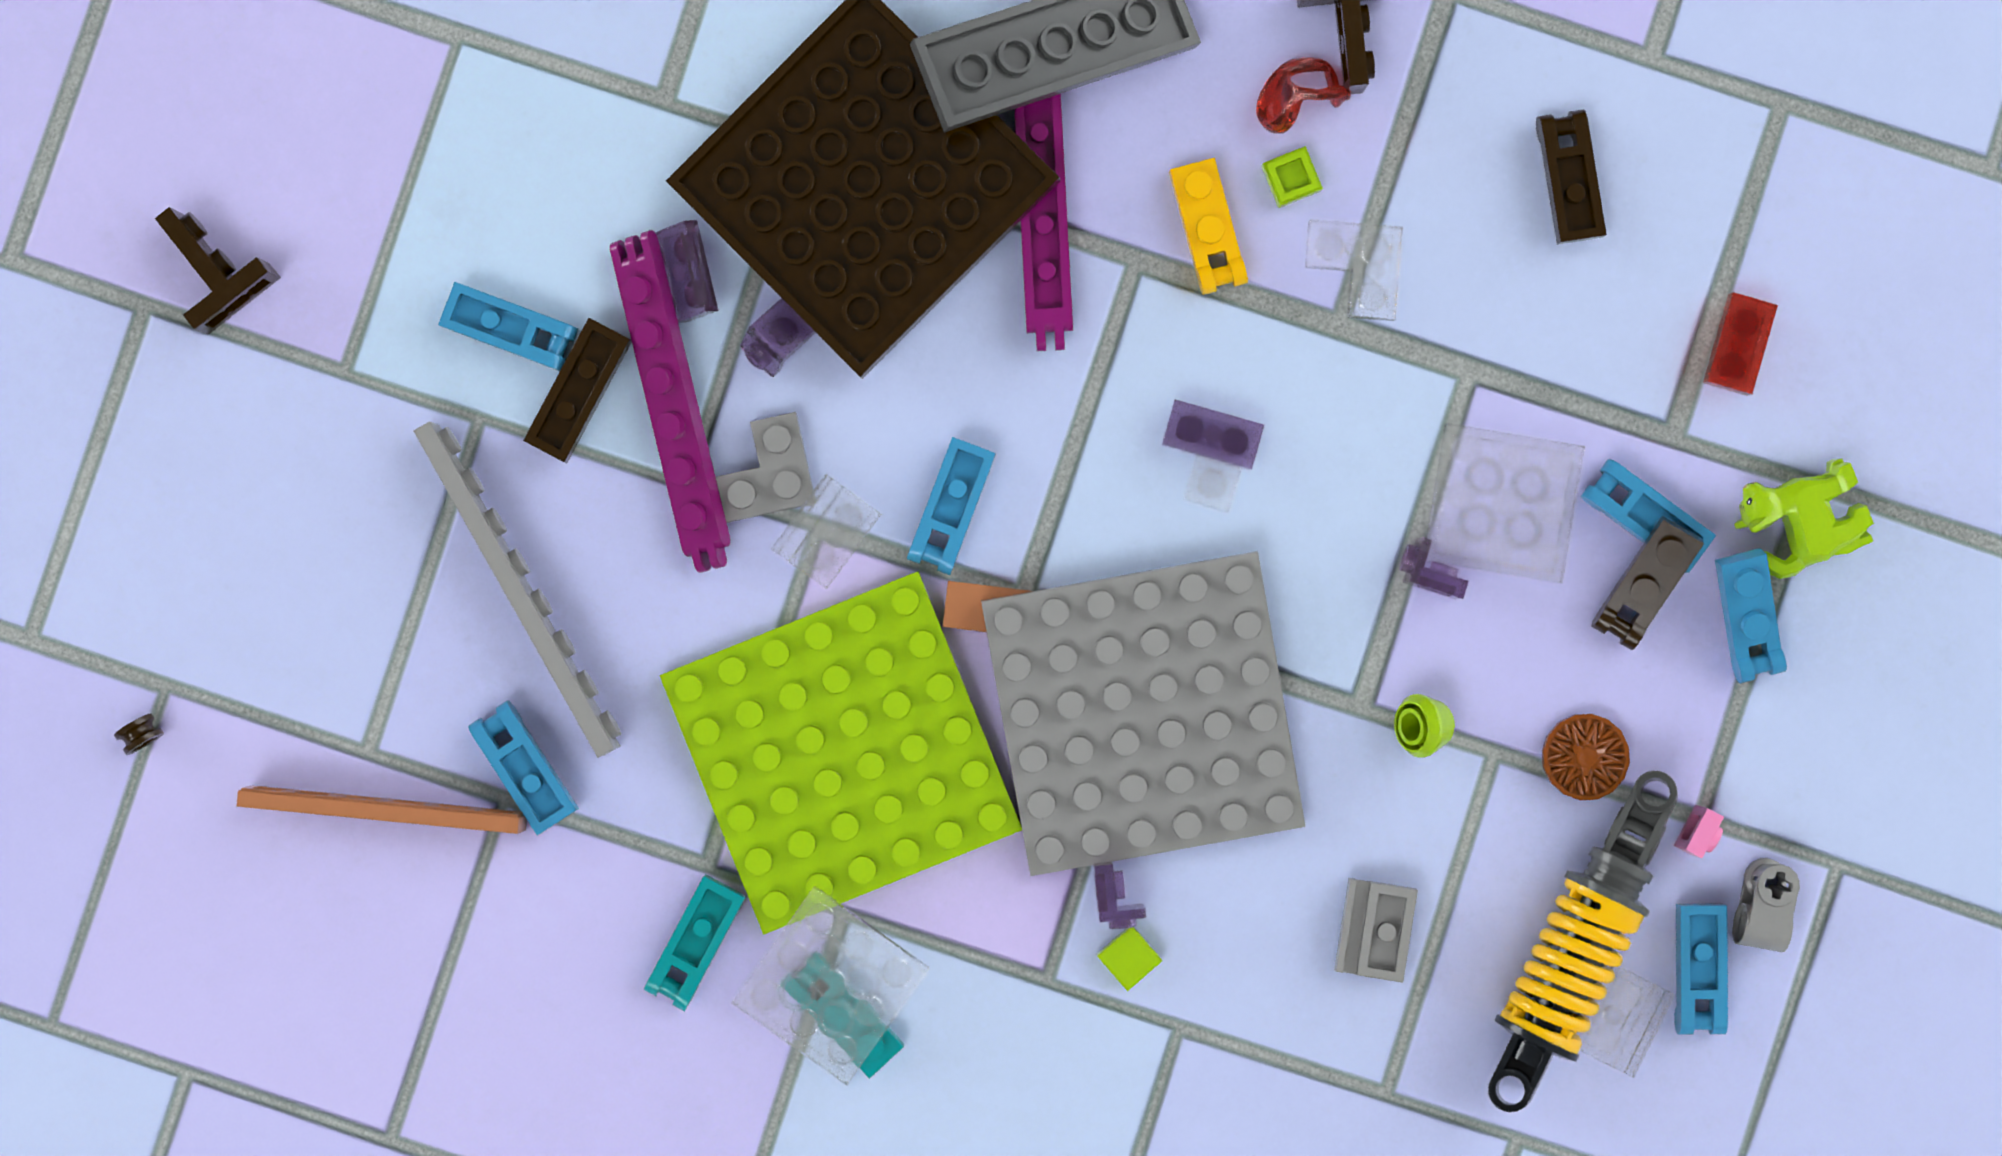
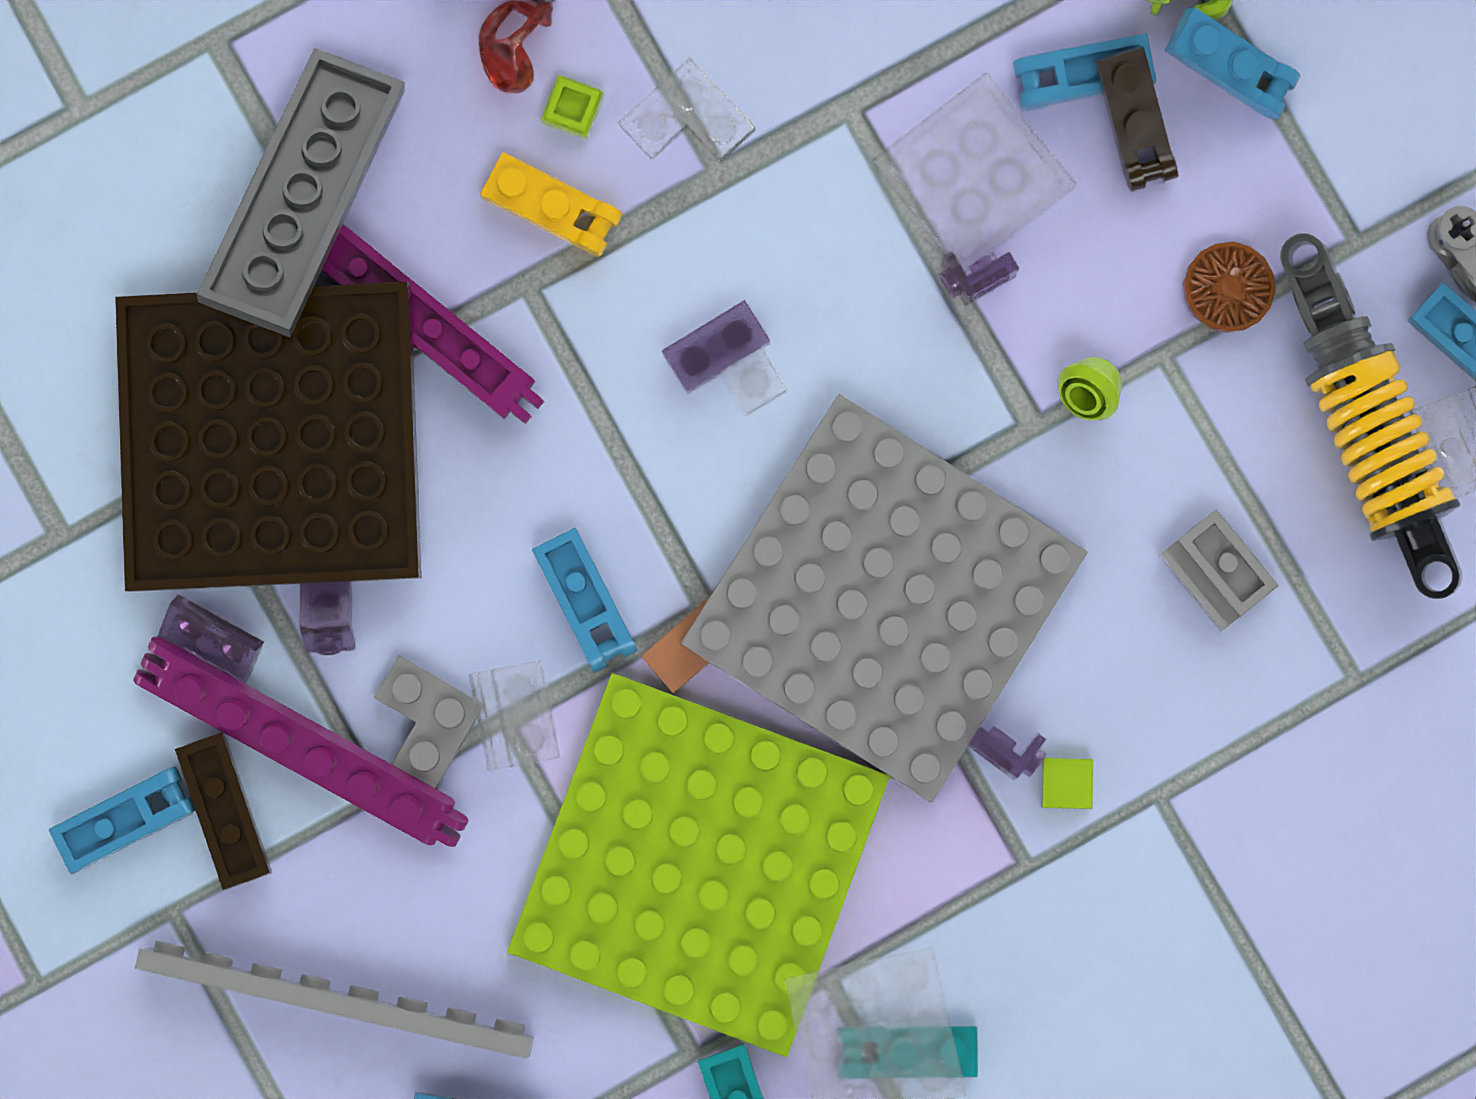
camera: 45 degrees left, 5 degrees down
bright pink plate [1674,805,1724,858] -> none

